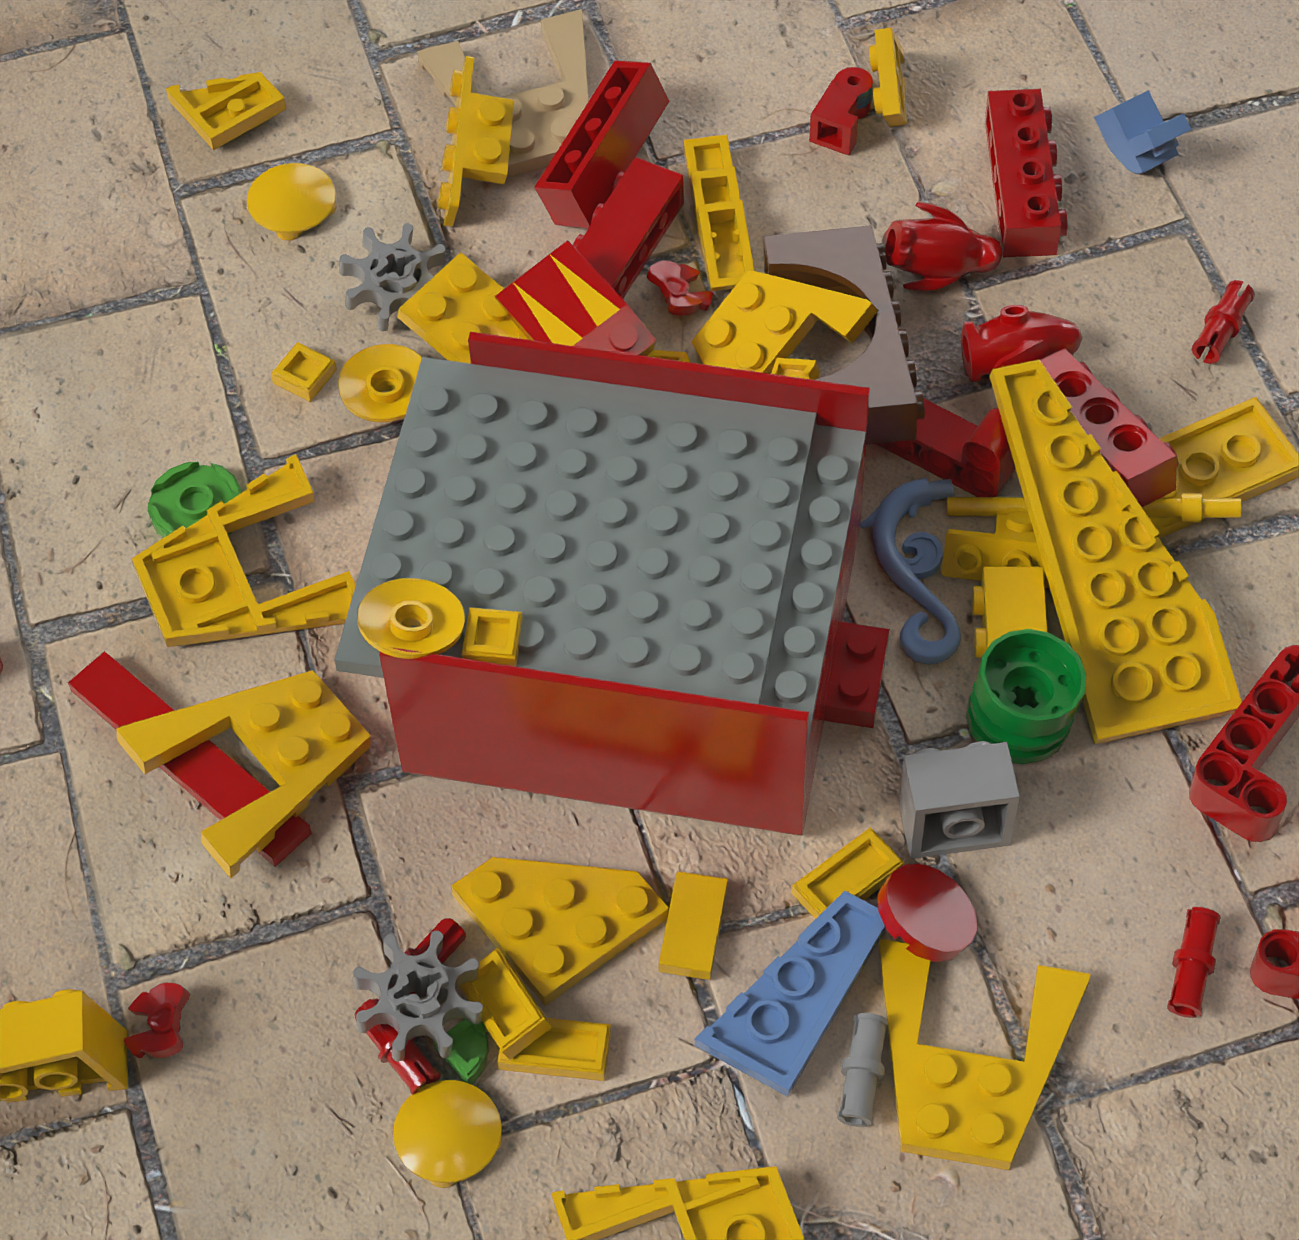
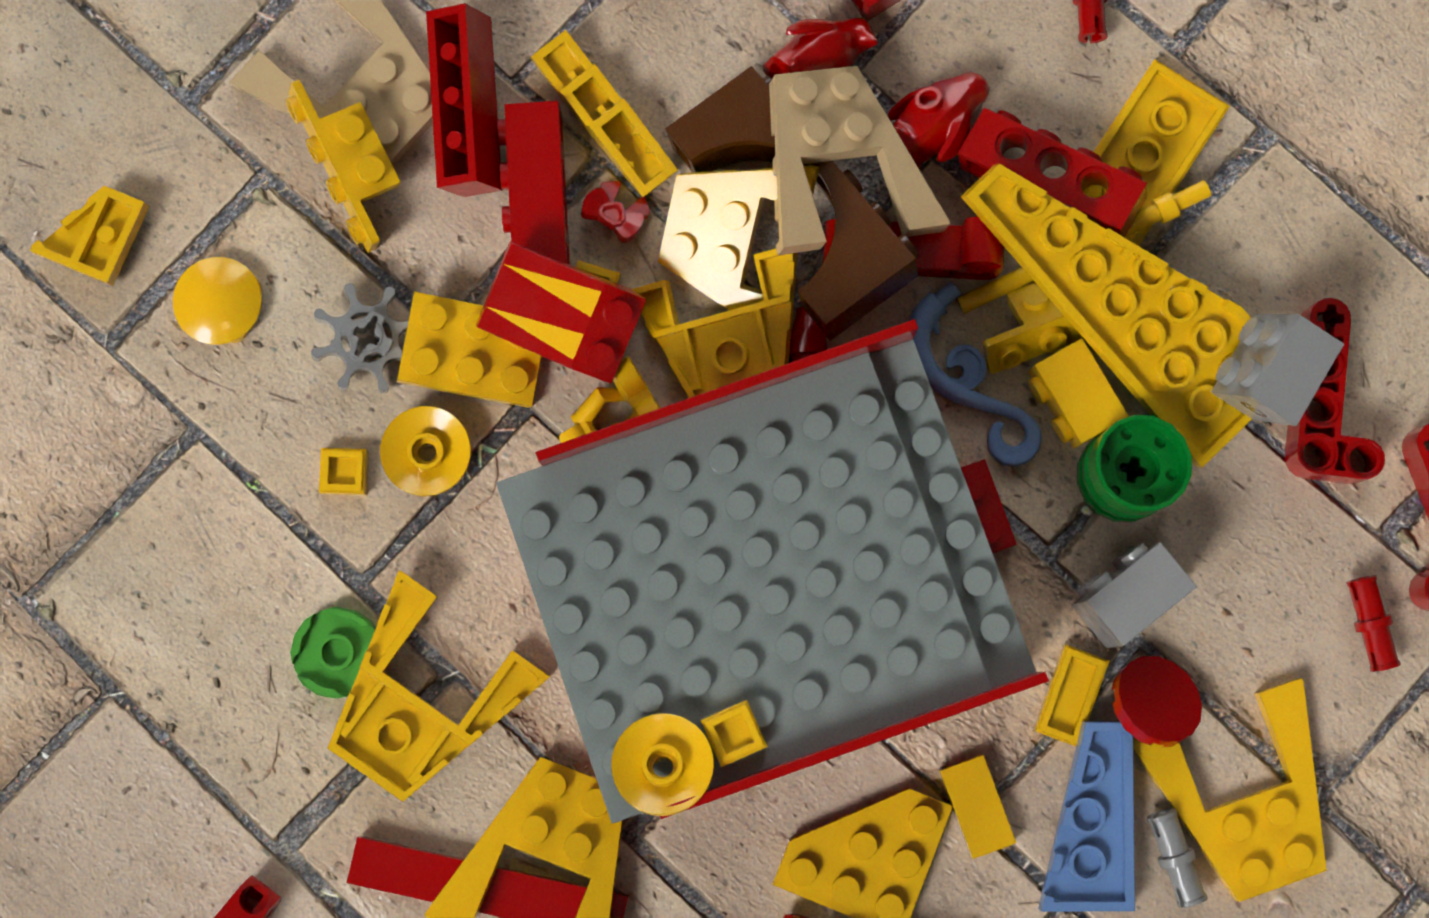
camera: 25 degrees left, 25 degrees up
none -> tan wing [769,66,950,255]
none -> light grey brick [1211,314,1344,426]

